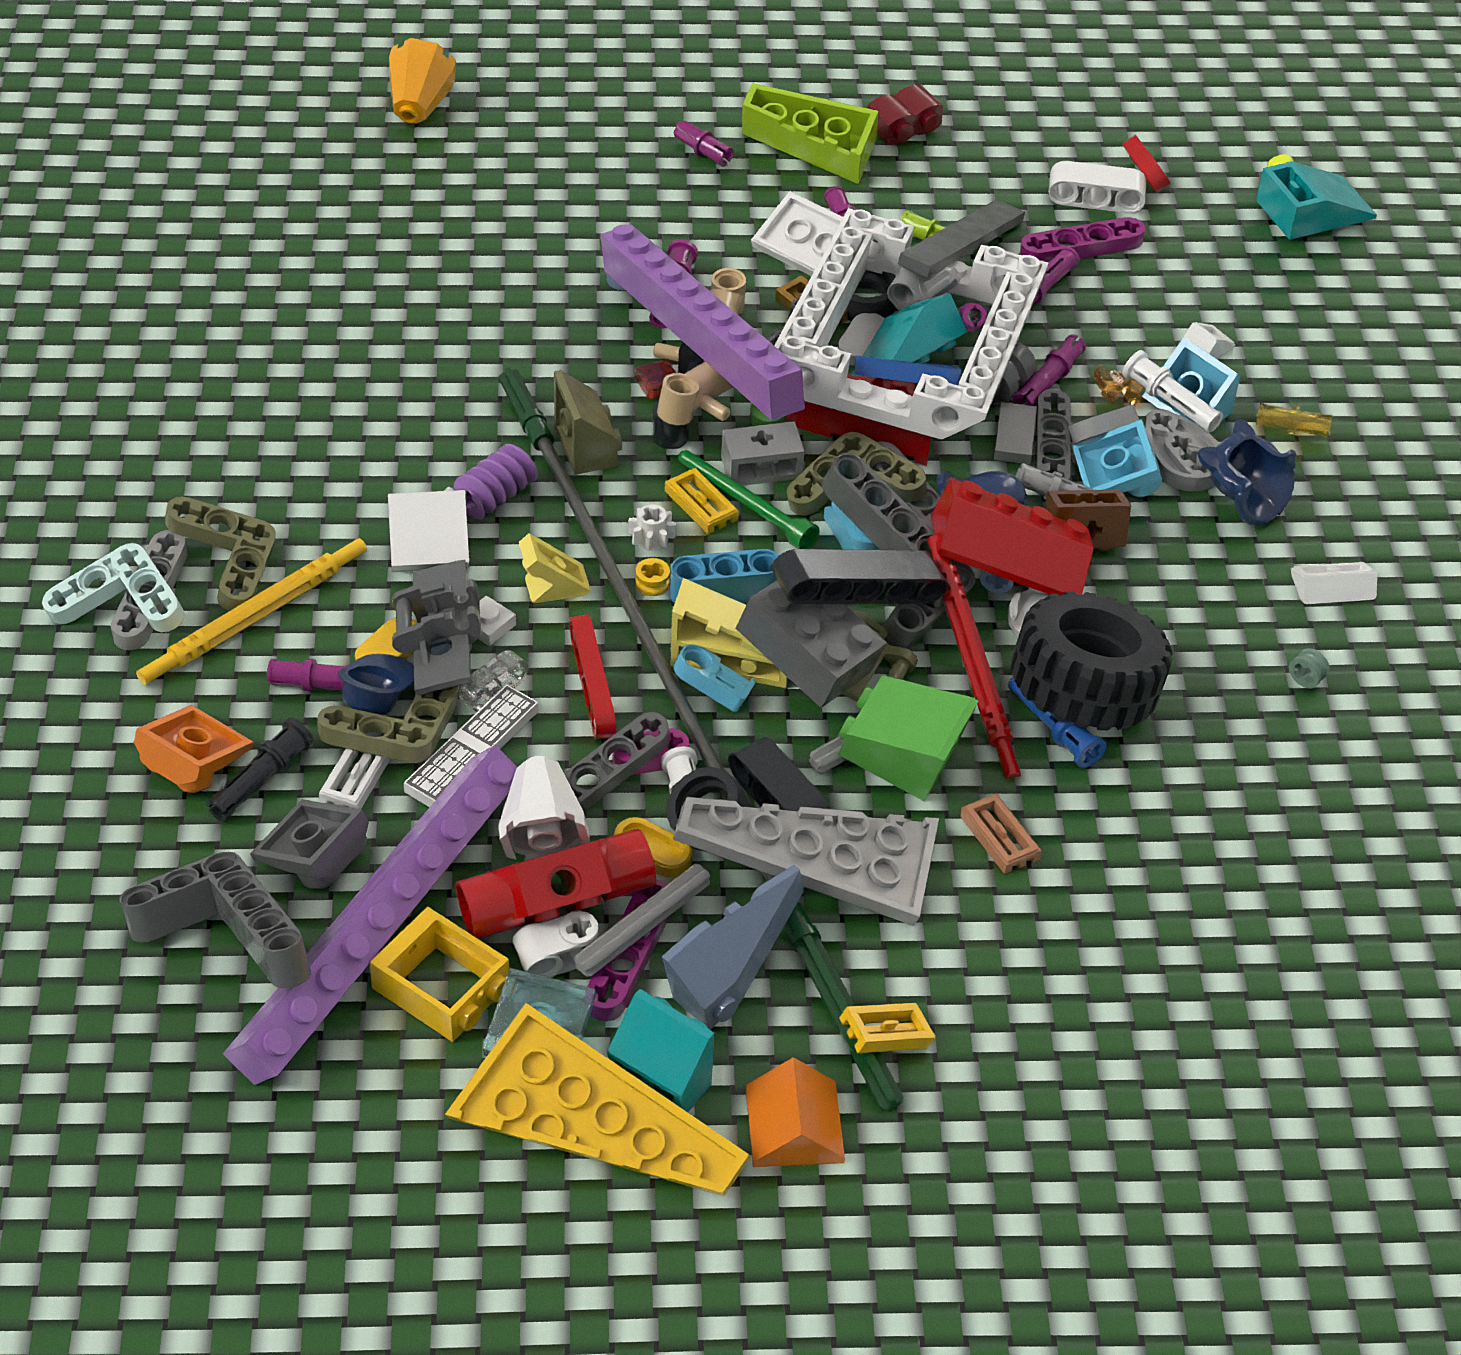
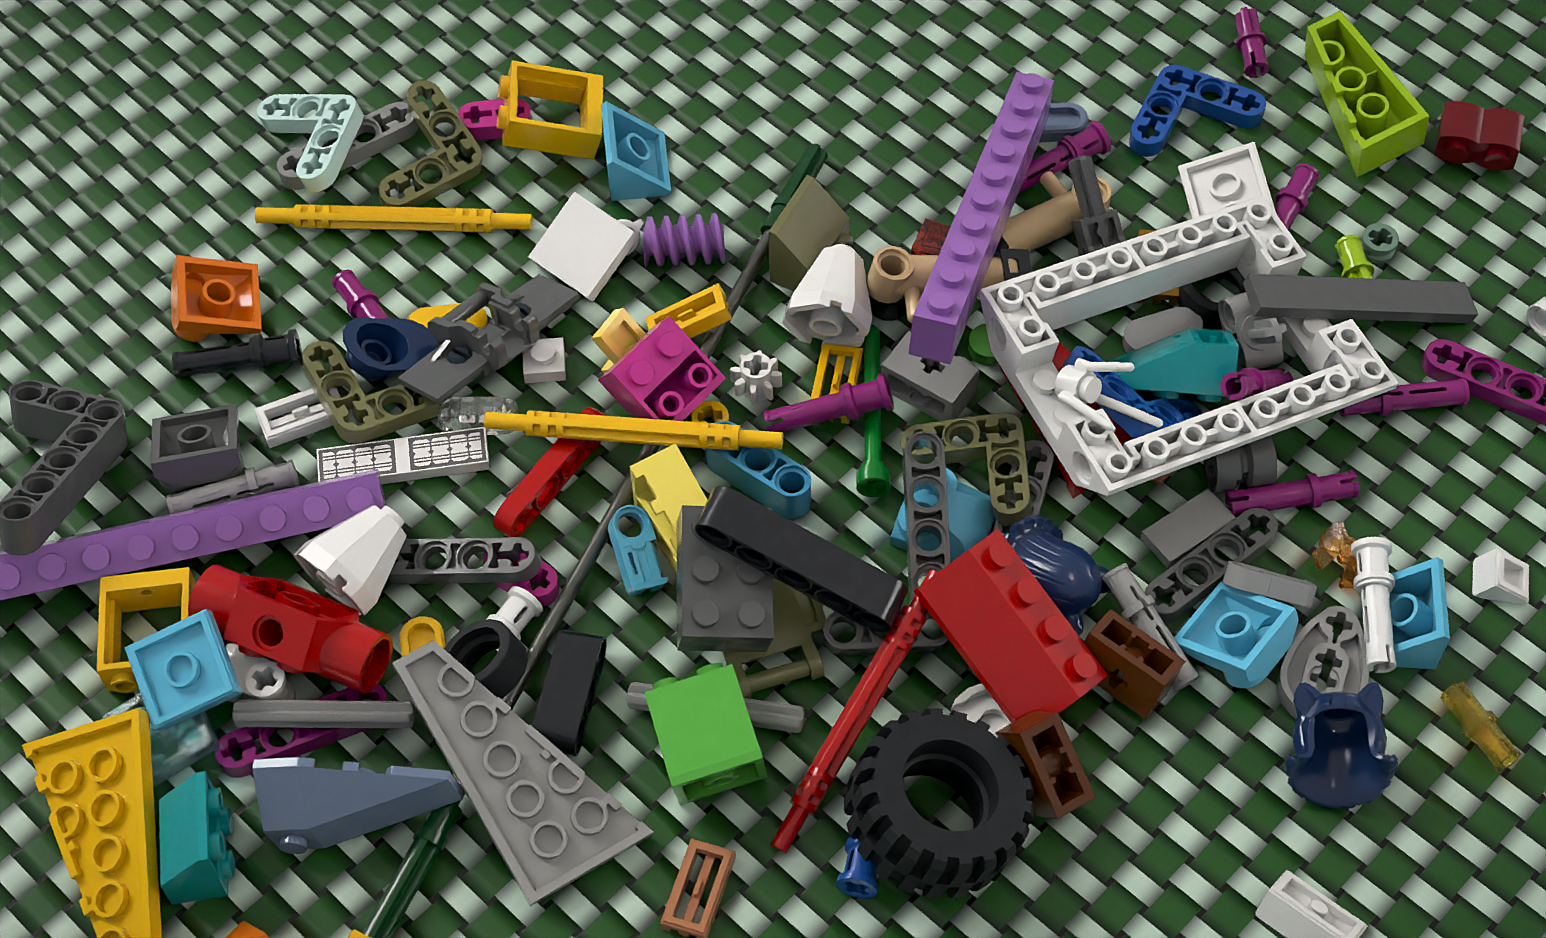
camera: 50 degrees right, 10 degrees up
none -> medium azure tile [124,609,243,732]
none -> light grey pin [166,459,300,514]
none -> dark pink beam [458,98,532,140]
none -> yellow axle [484,410,783,451]
none -> yellow window [496,60,603,160]
none -> dark pink slope [598,316,726,421]
none -> medium azure slope [601,101,671,201]
none -> yellow tile [646,283,732,339]
none -> magenta pin [764,373,894,433]
none -> white cone [782,244,872,347]
none -> reddish brown brick [995,711,1096,819]
none -> white plant [1055,358,1163,431]
none -> dark grey connector [1068,156,1127,256]
none -> blue beam [1129,65,1266,157]
none -> sand green bush [1361,223,1399,264]

